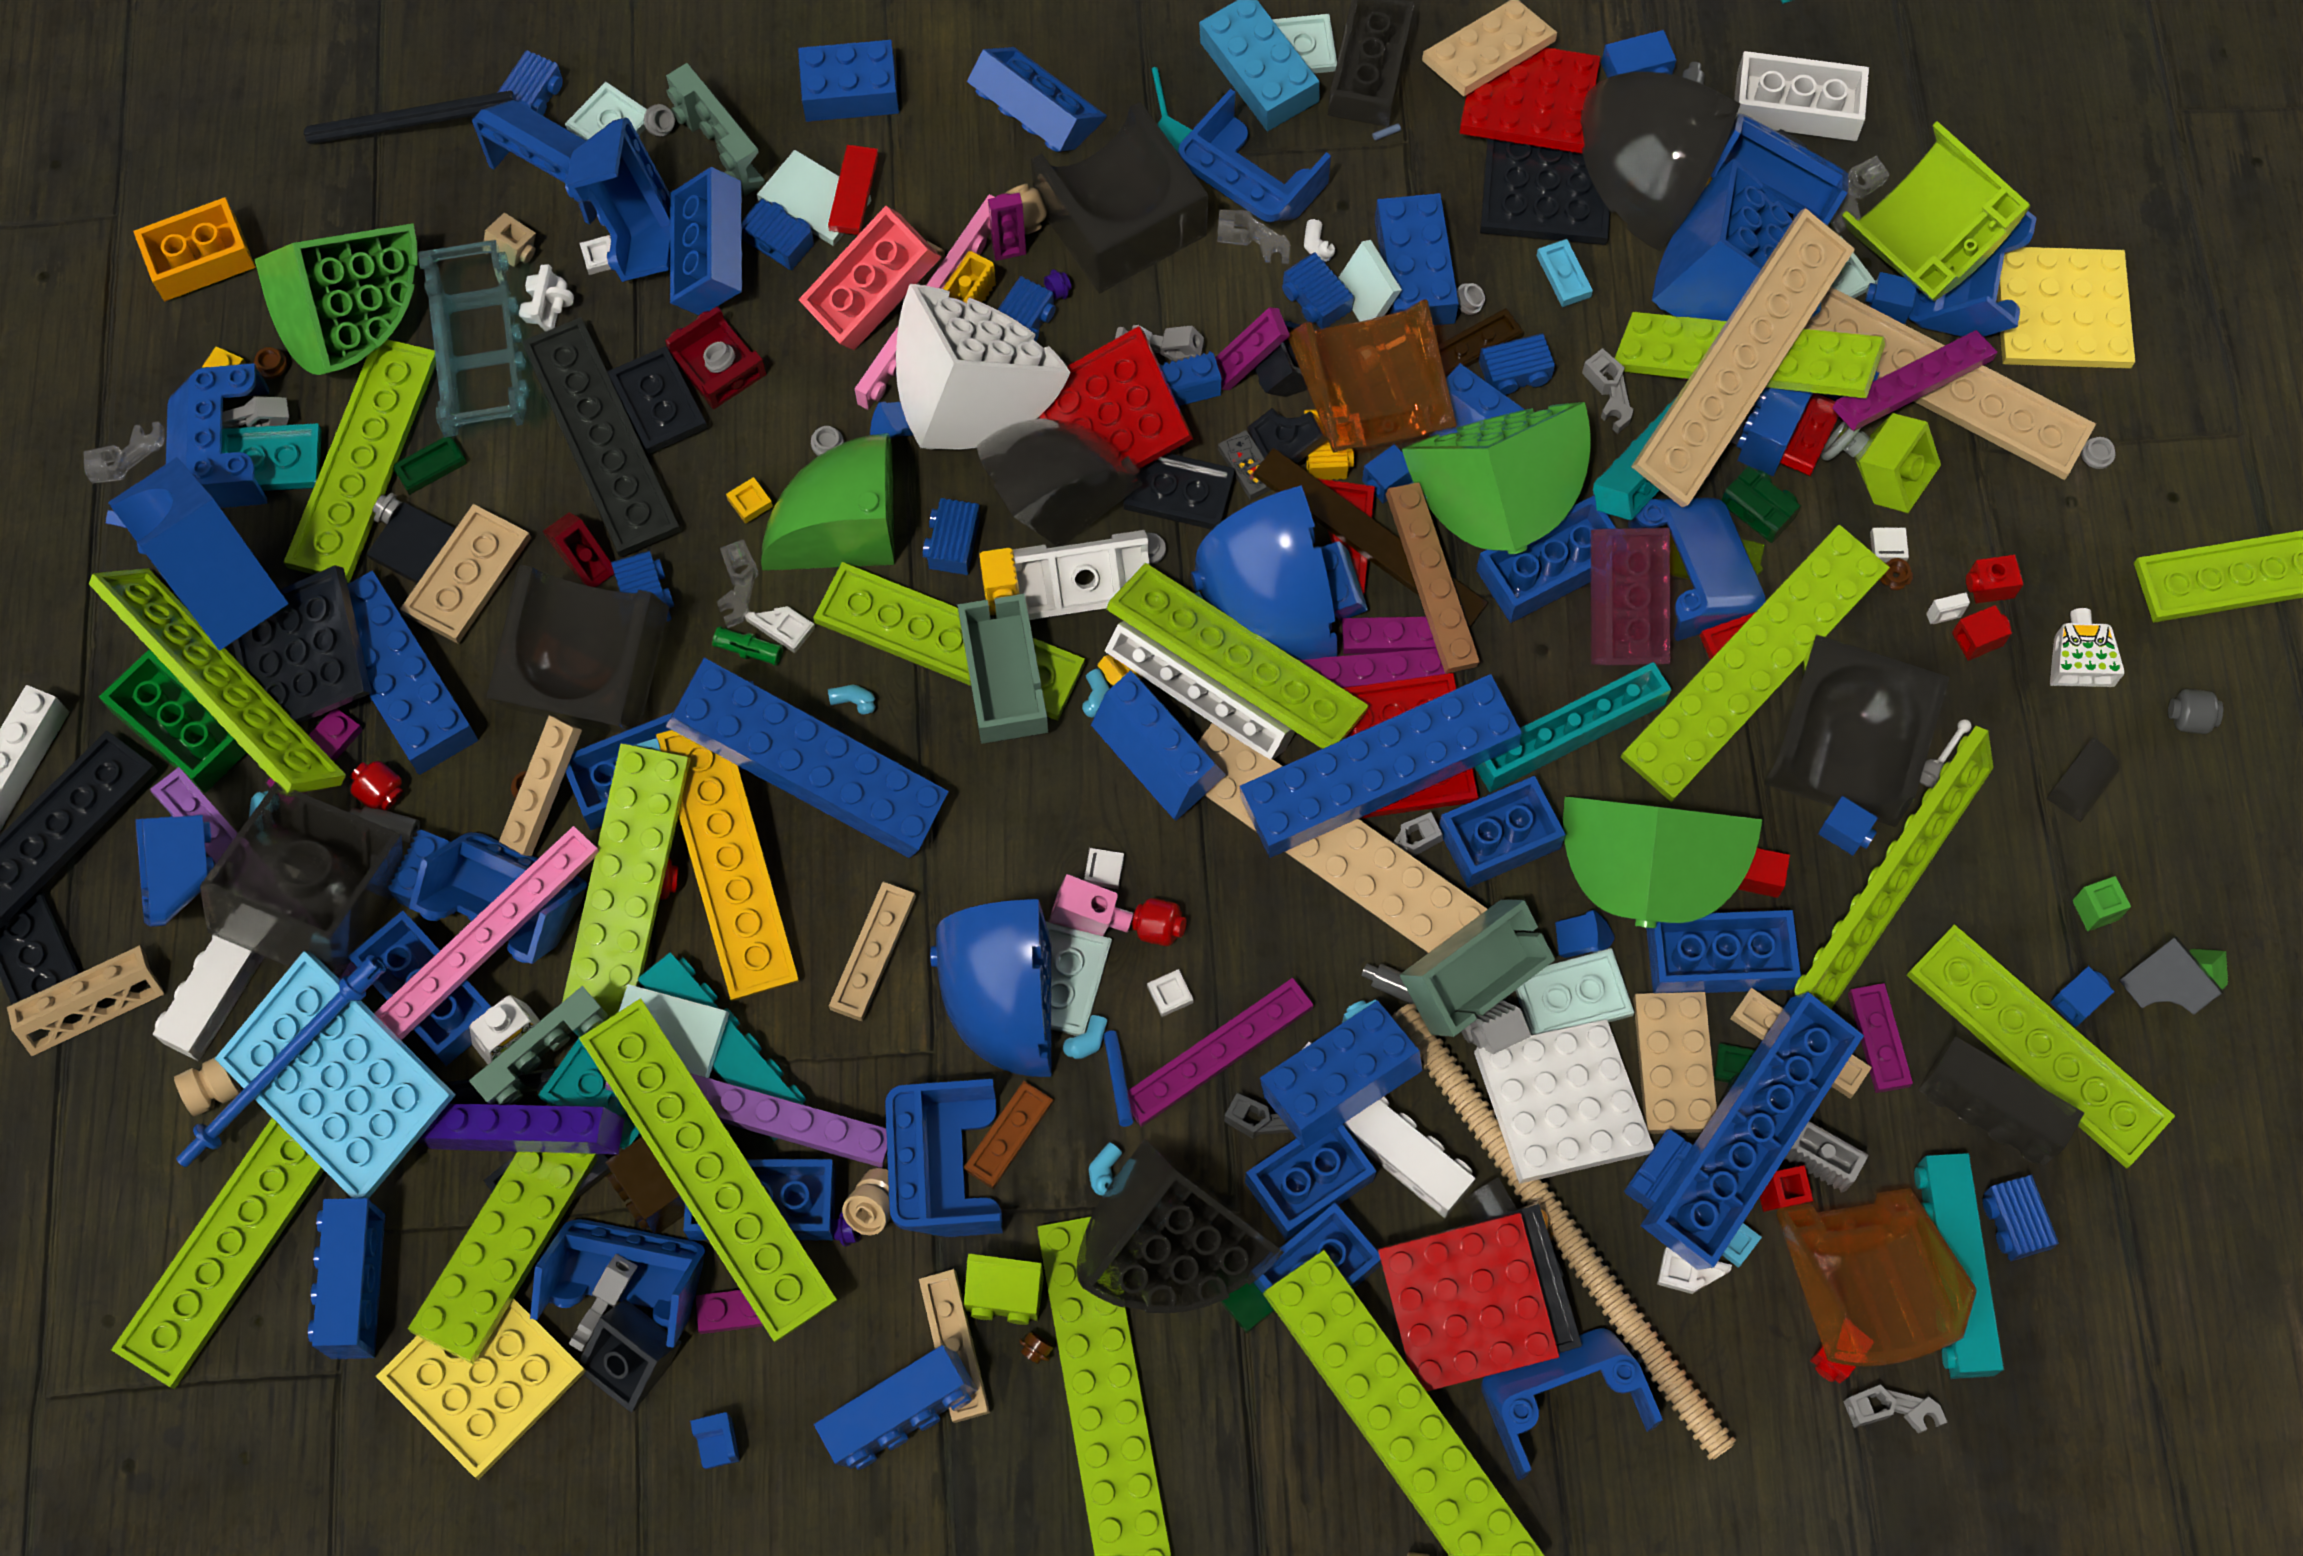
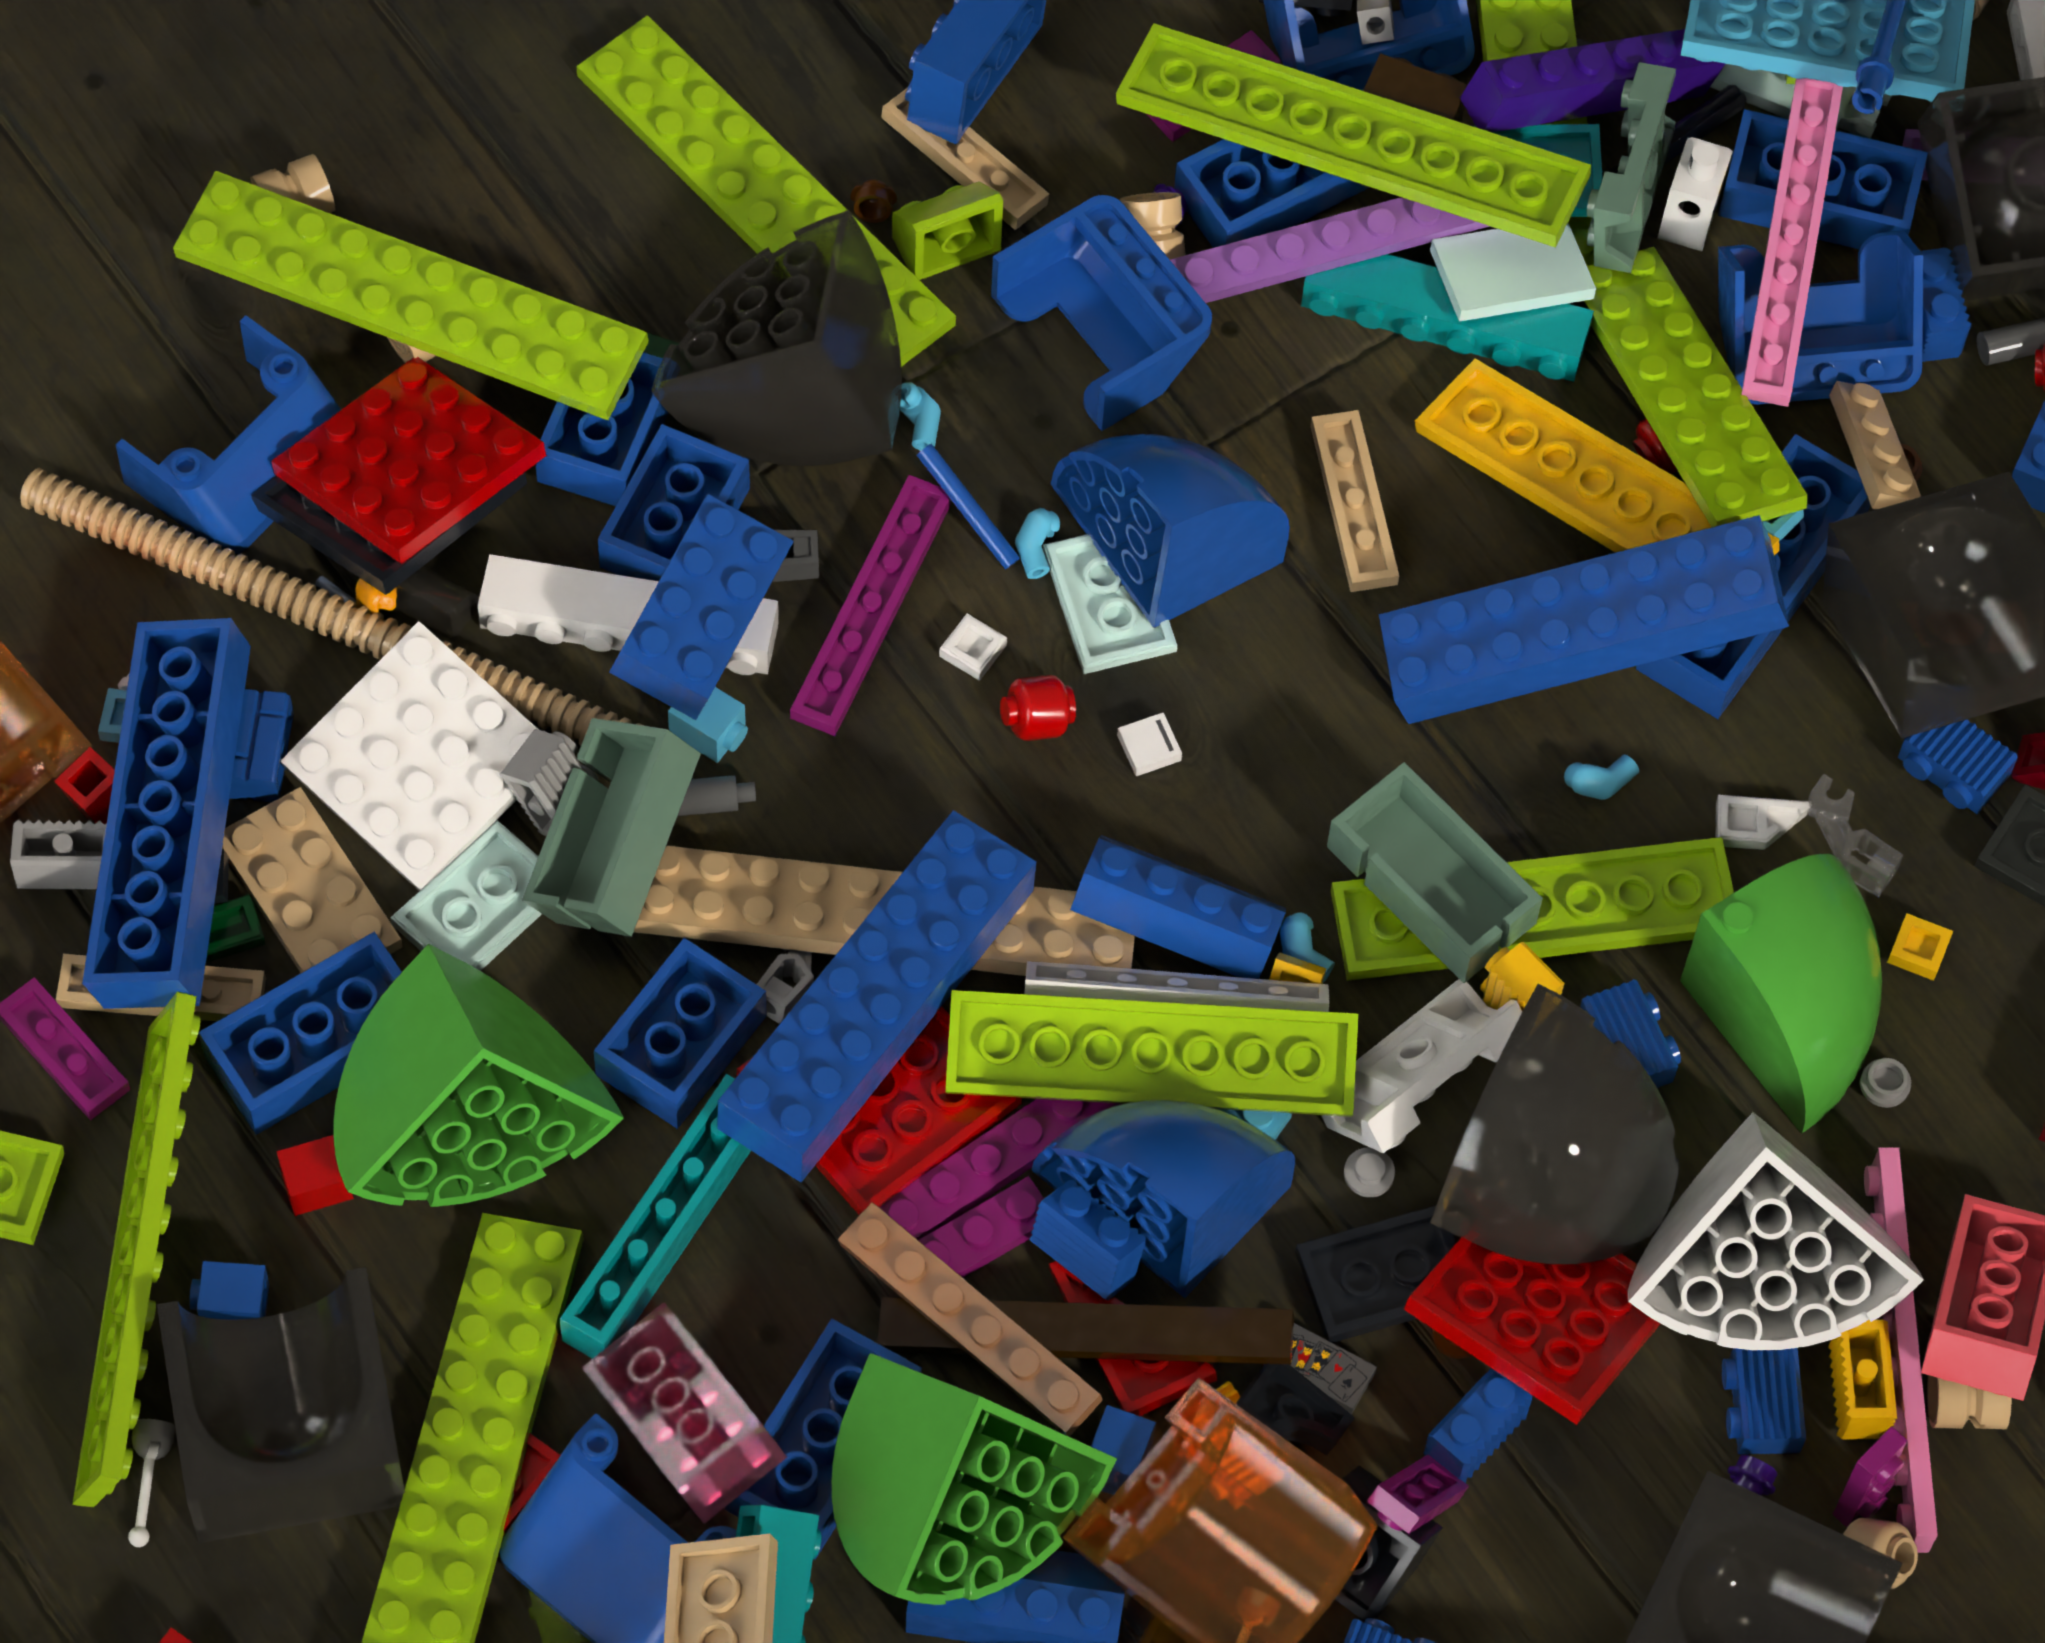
camera: 145 degrees right, 5 degrees down
green pin [712,626,783,666] -> none
blue tile [870,402,913,440] -> none
dark orange tile [963,1081,1053,1190] -> none
bright pink torso [1049,874,1133,936] -> none
light grey piece [1115,325,1204,362] -> none
blue tile [1555,910,1615,958] -> none

